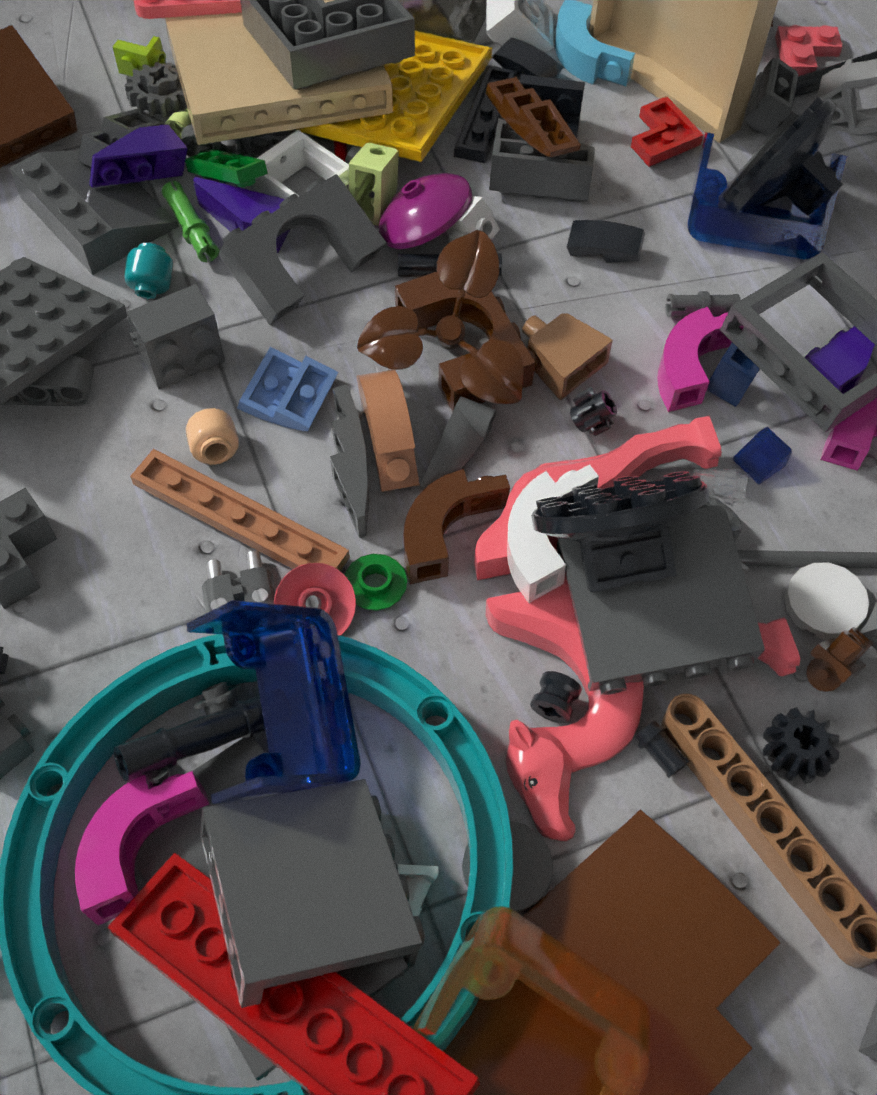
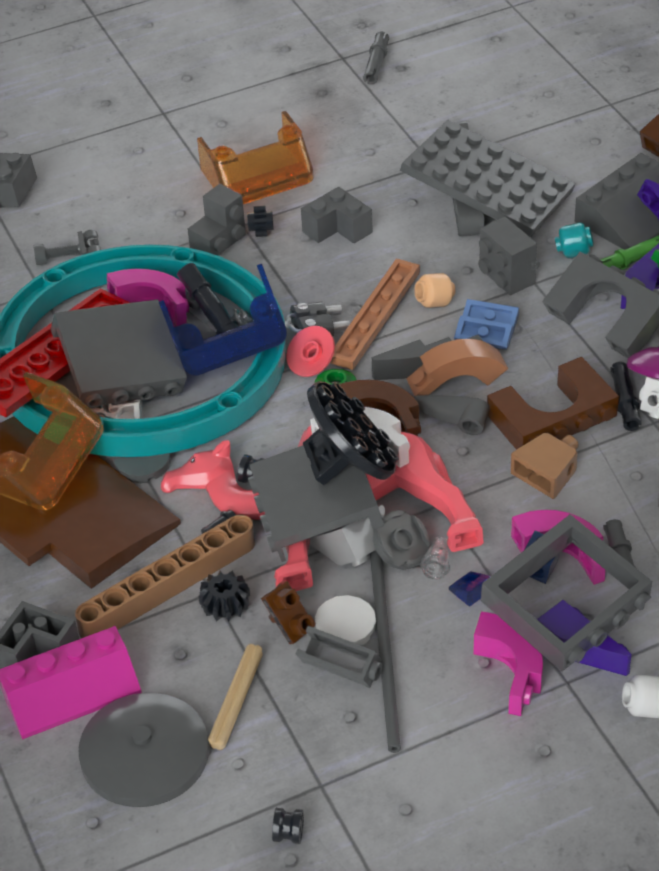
camera: 90 degrees right, 15 degrees down
reddish brown plant [357,230,524,404] -> none
black gear [570,386,617,436] -> none

